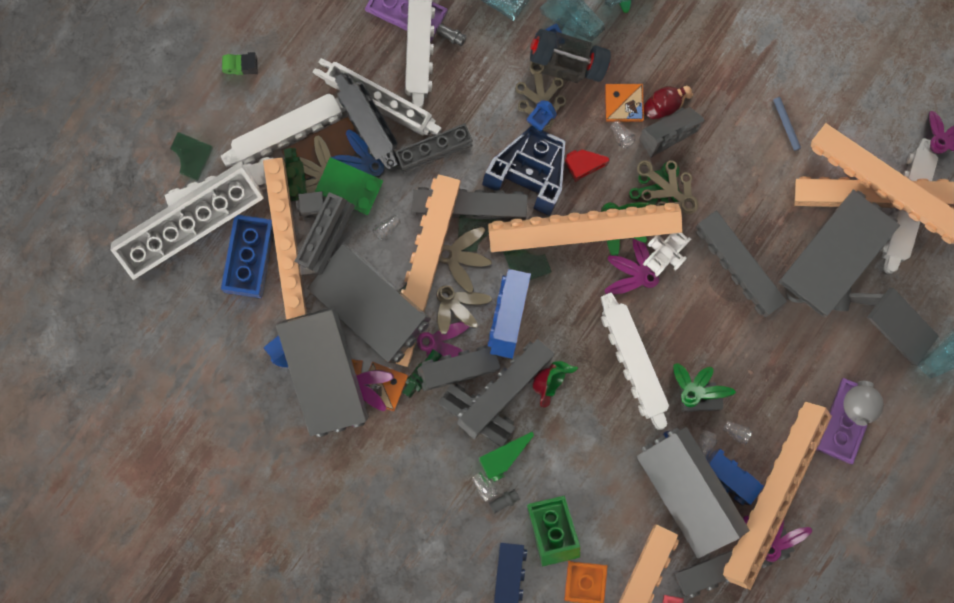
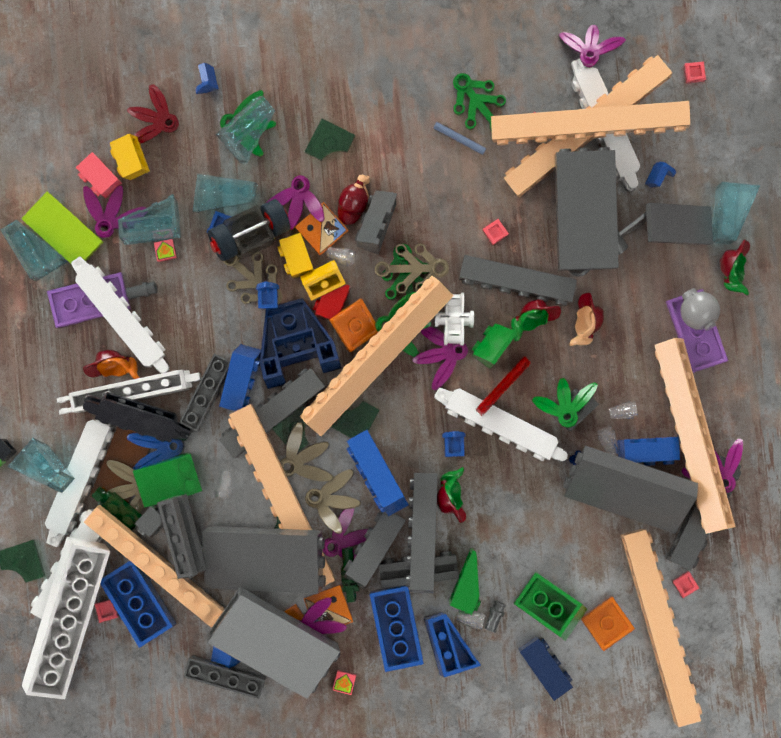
camera: 35 degrees left, 5 degrees up
none -> clear light blue wedge [7,438,75,493]
none -> hair [83,350,139,379]
none -> coral tile [94,599,119,623]
none -> tile [154,239,177,262]
none -> dark grey brick [184,655,267,699]
none -> blue wedge [219,344,261,411]
none -> magenta plant [266,175,325,230]
none -> yellow brick [277,233,314,279]
none -> yellow brick [300,260,346,301]
none -> clear green tile [305,119,356,161]
none -> orange tile [330,299,378,352]
none -> tile [333,670,356,695]
none -> blue brick [369,585,424,672]
none -> blue wedge [423,612,481,678]
none -> blue tile [442,431,466,457]
none -> green plant [453,73,506,132]
none -> green slope [471,323,517,369]
none -> red axle [476,356,531,416]
none -> coral tile [482,219,509,245]
none -> hair [511,299,561,342]
none -> light nougat hair [569,293,604,346]
none -> blue tile [645,162,676,188]
none -> hair [720,239,750,296]

